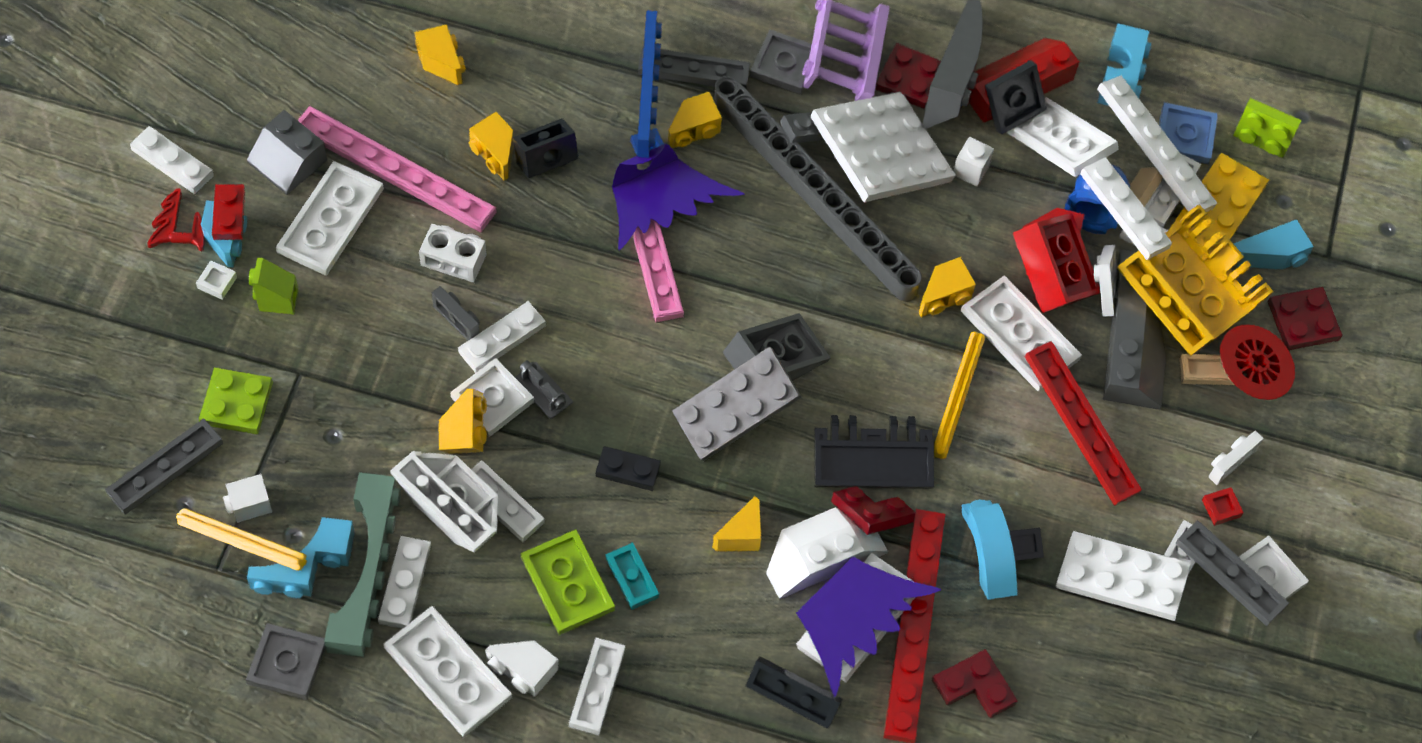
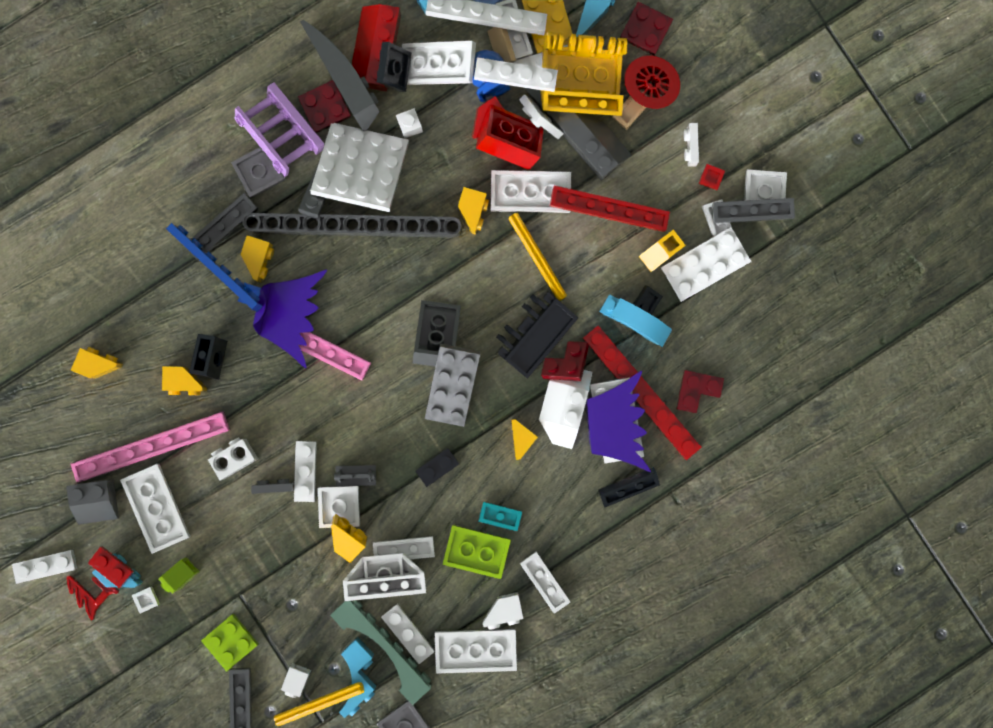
camera: 45 degrees left, 25 degrees up
none -> yellow slope [639,229,686,272]

